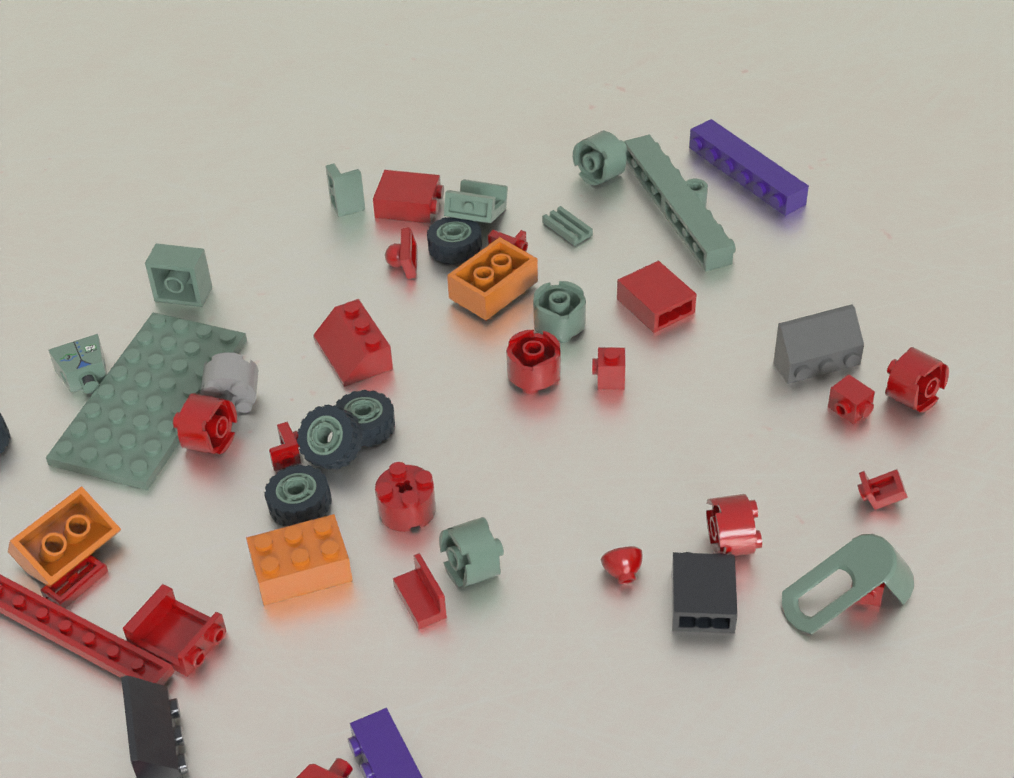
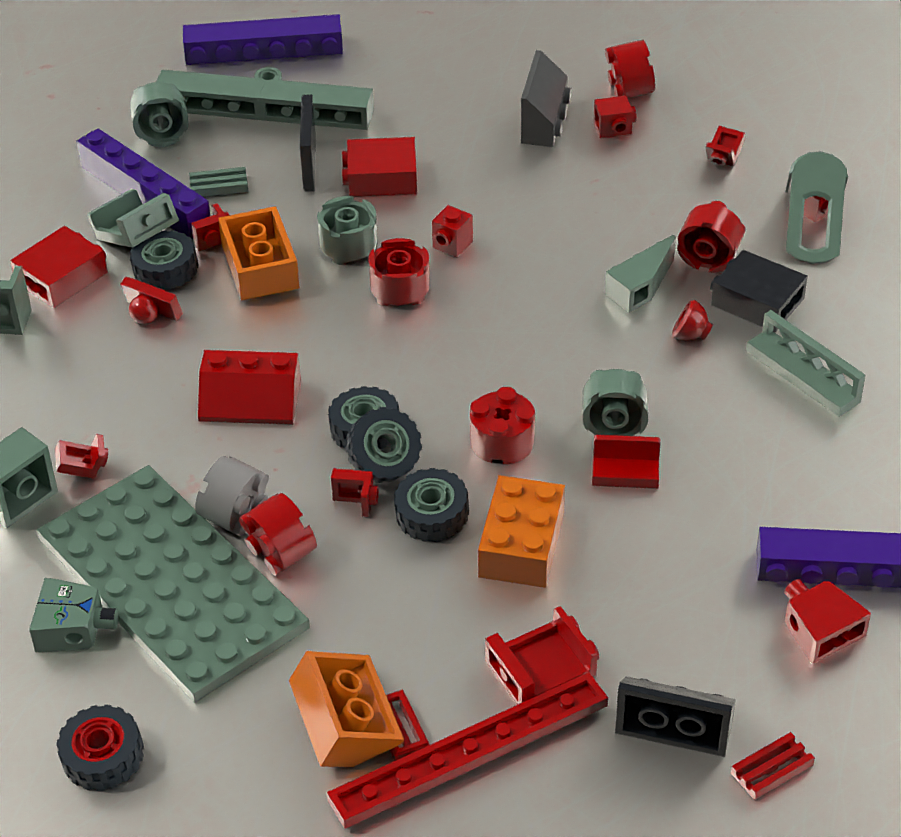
camera: 60 degrees left, 0 degrees up
none -> red bracket [55,434,108,479]
none -> dark purple brick [76,128,210,240]
none -> black tile [300,94,316,191]
none -> sand green slope [605,235,676,313]
none -> sand green fence [746,310,866,417]

